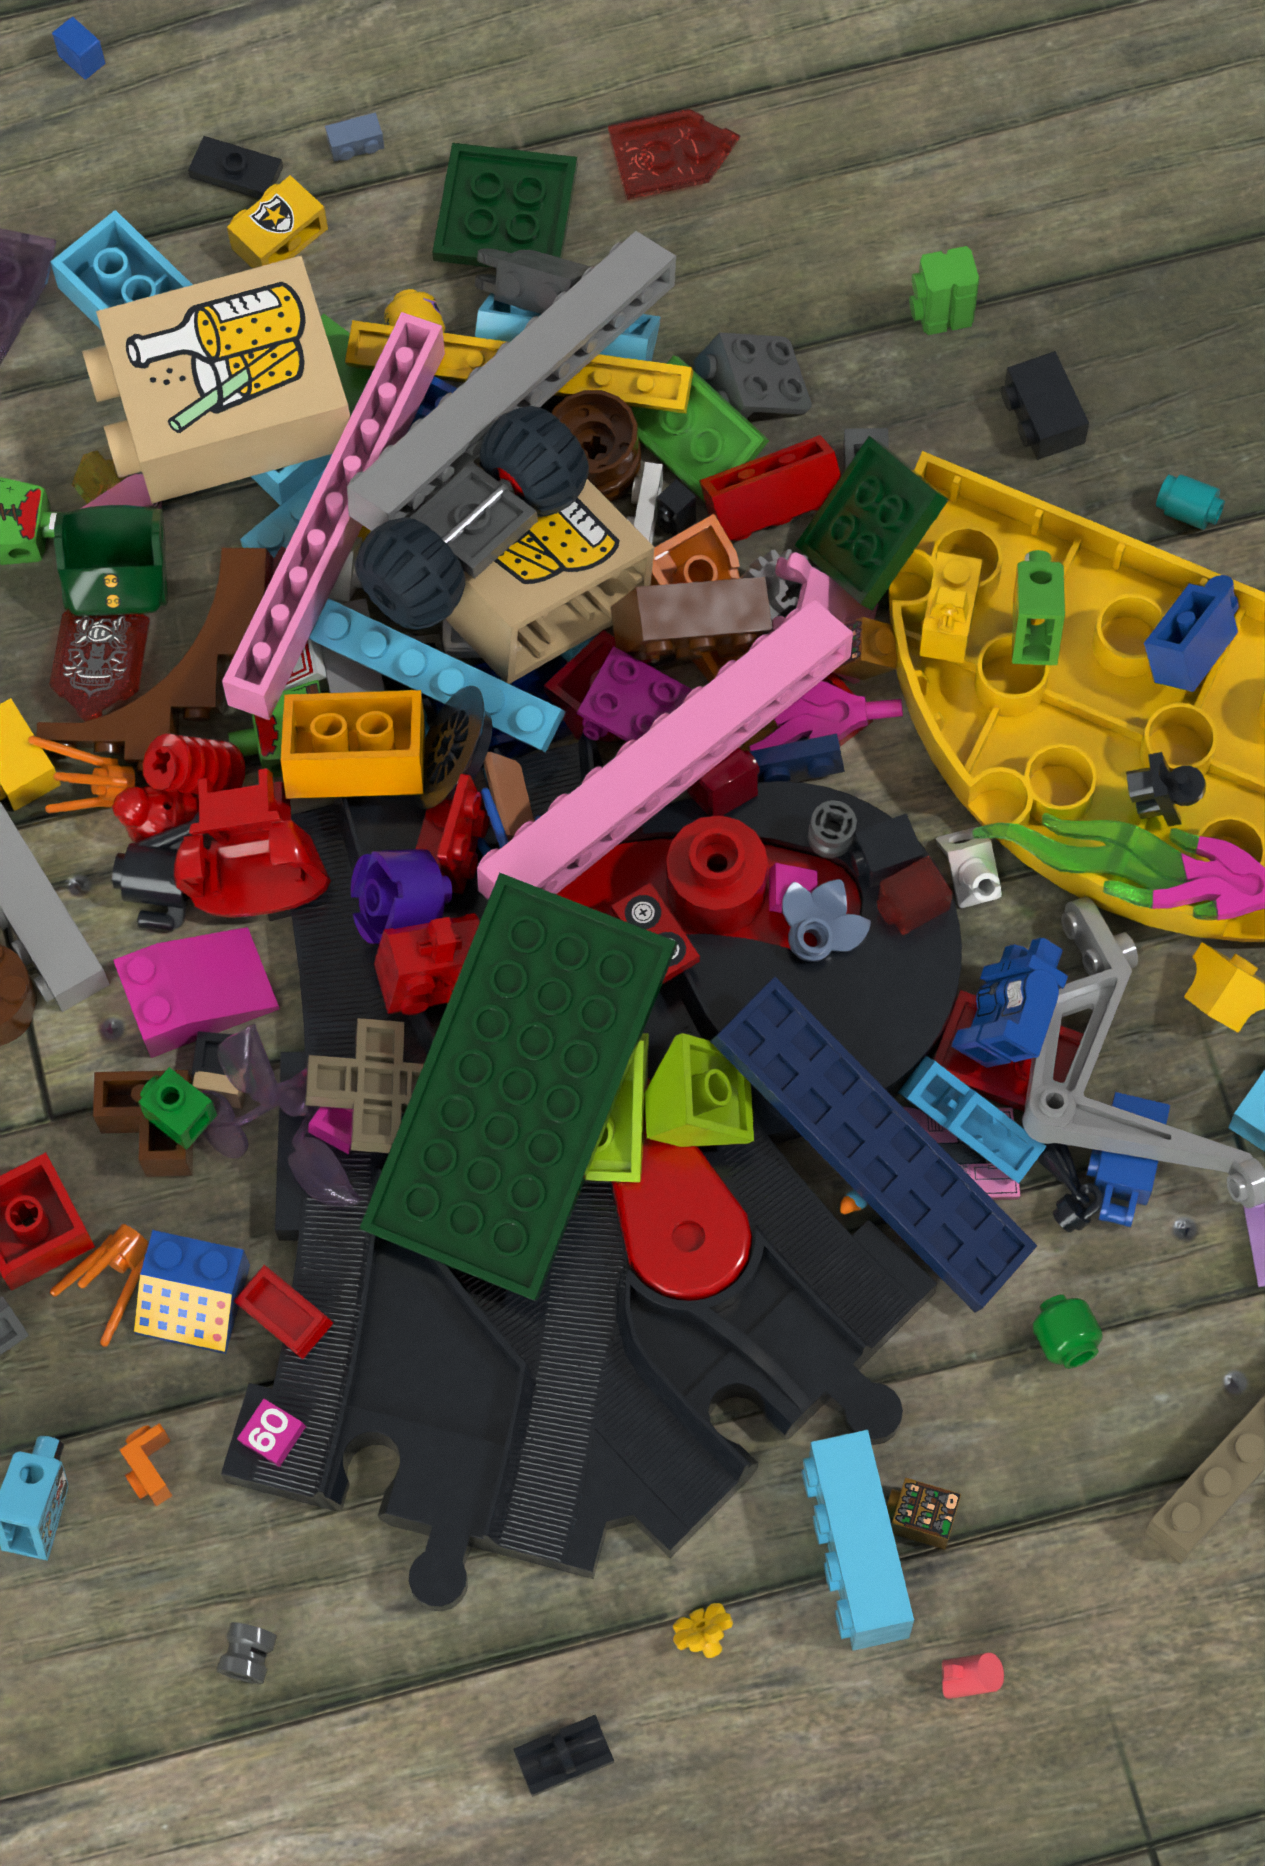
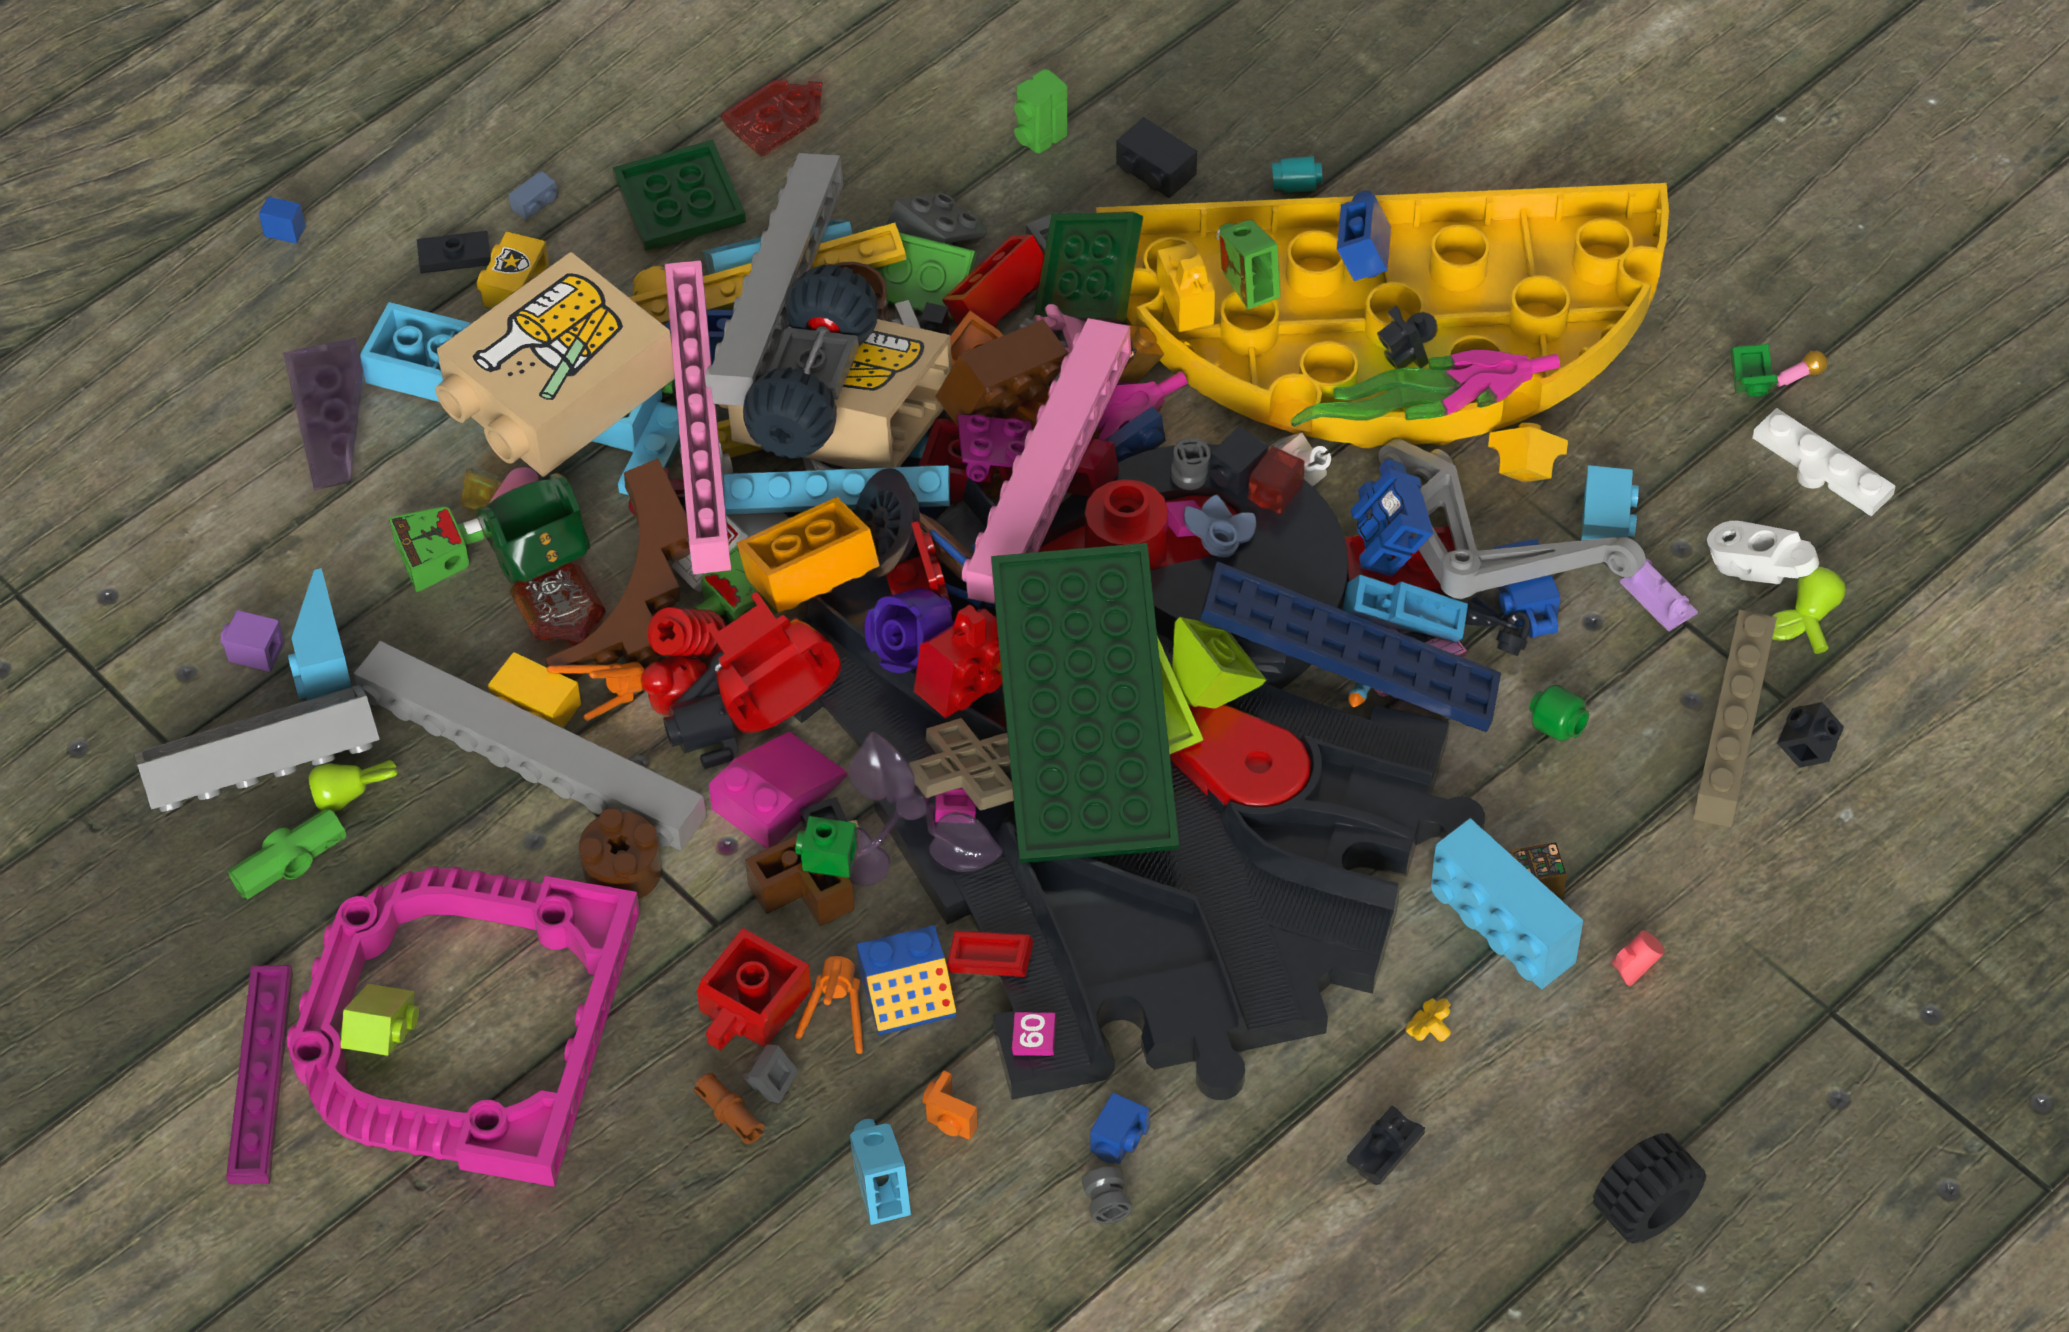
camera: 30 degrees left, 15 degrees down
dark grey hinge [475,248,590,314] -> none
none -> blue brick [1090,1092,1150,1164]

